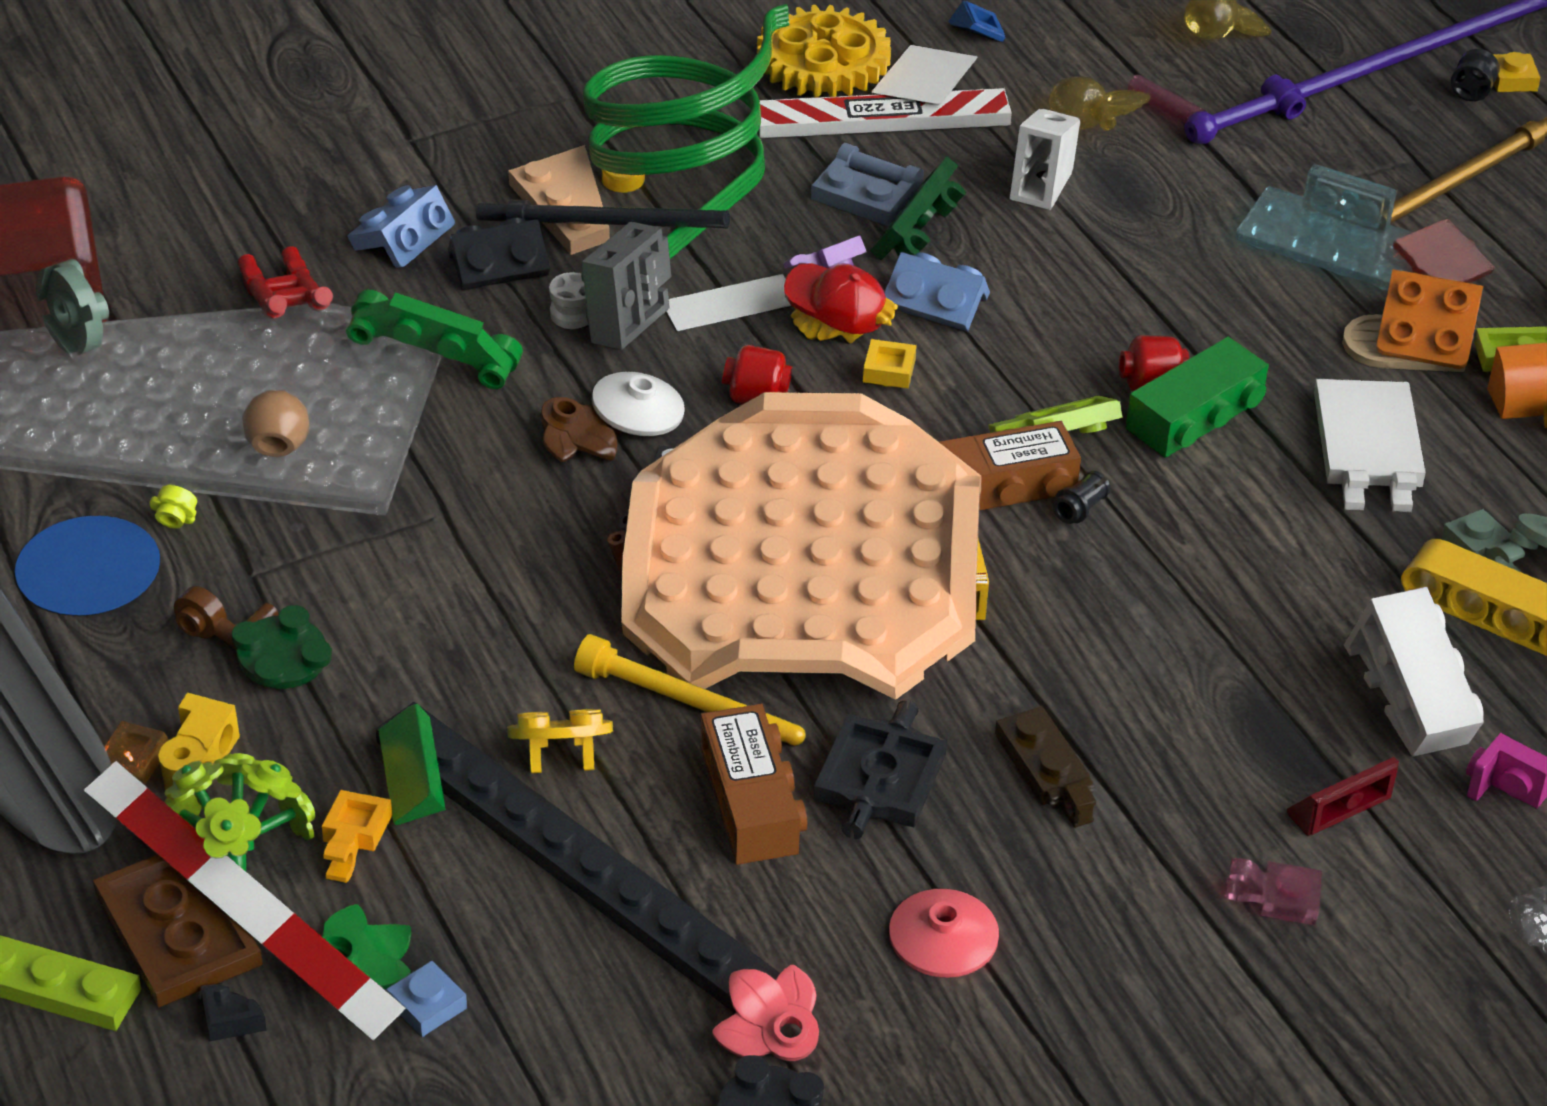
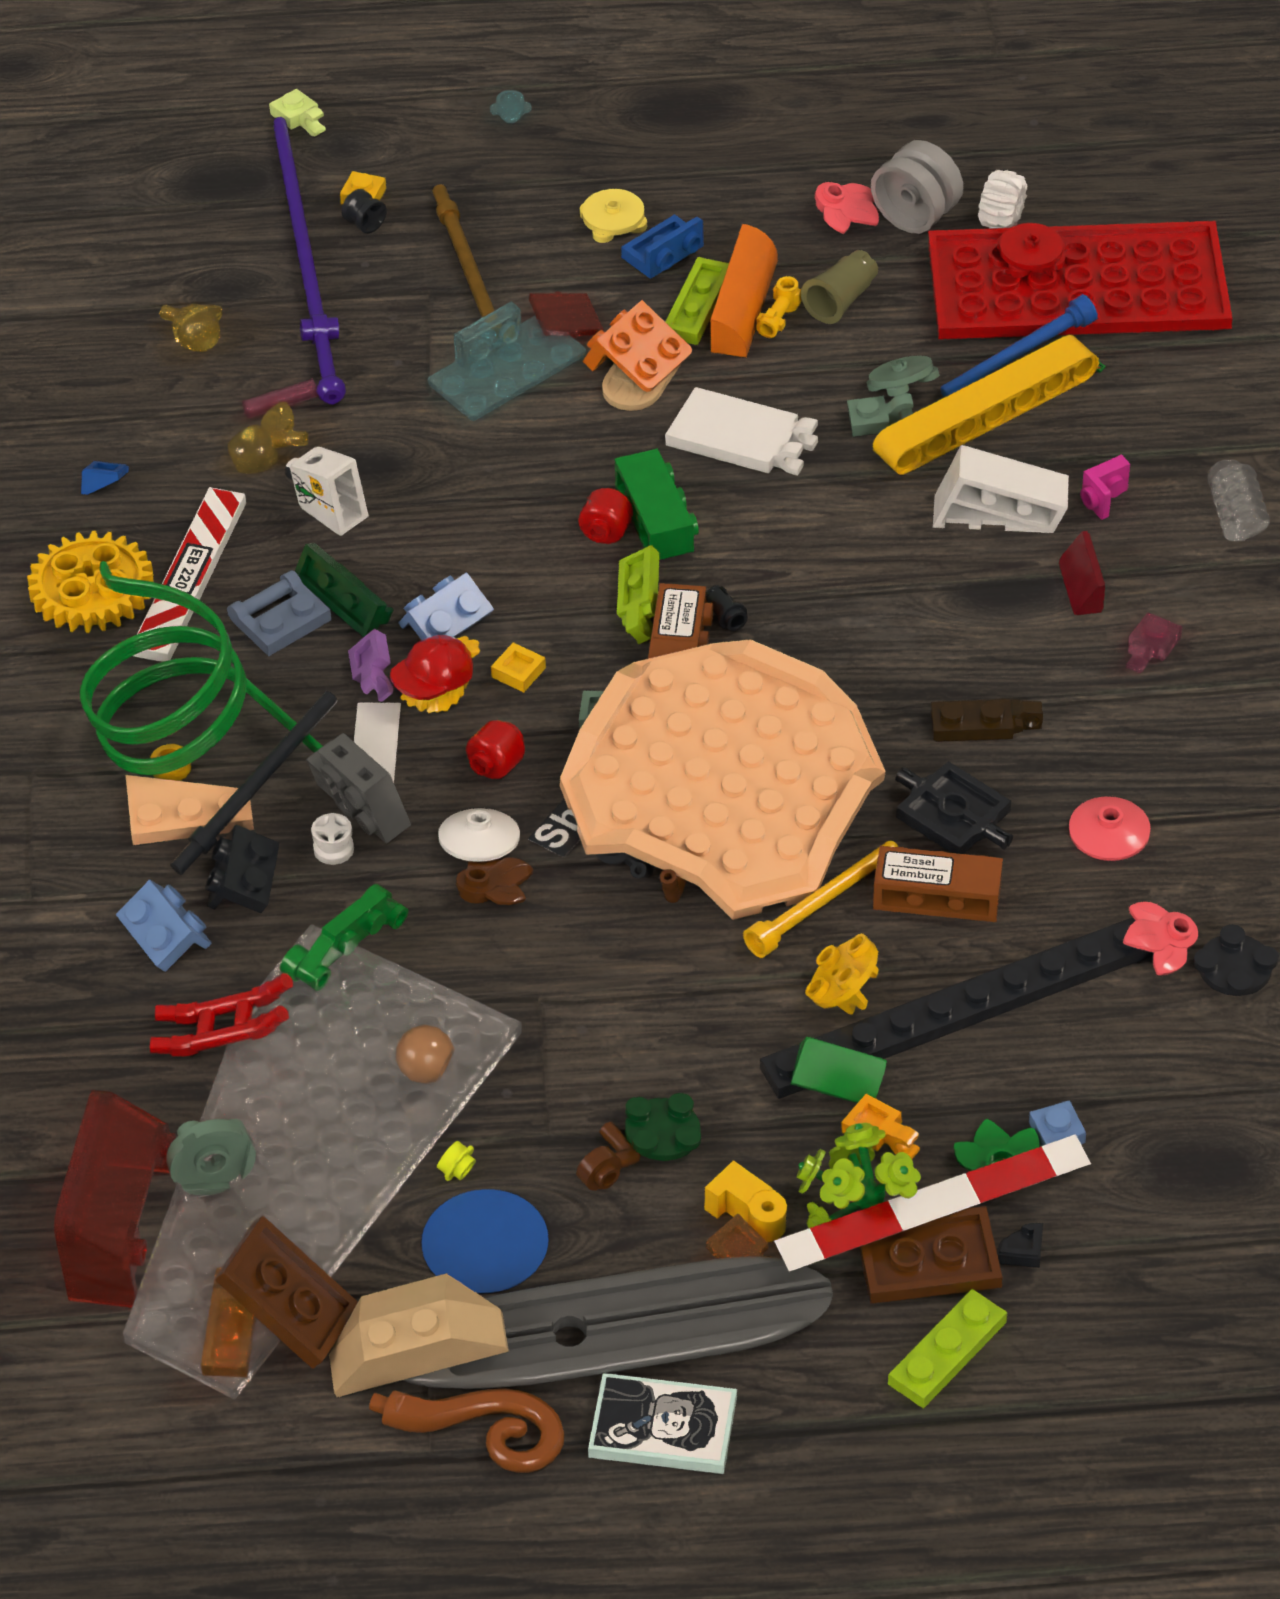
camera: 65 degrees left, 5 degrees up
white sticker [872,45,978,105] -> none

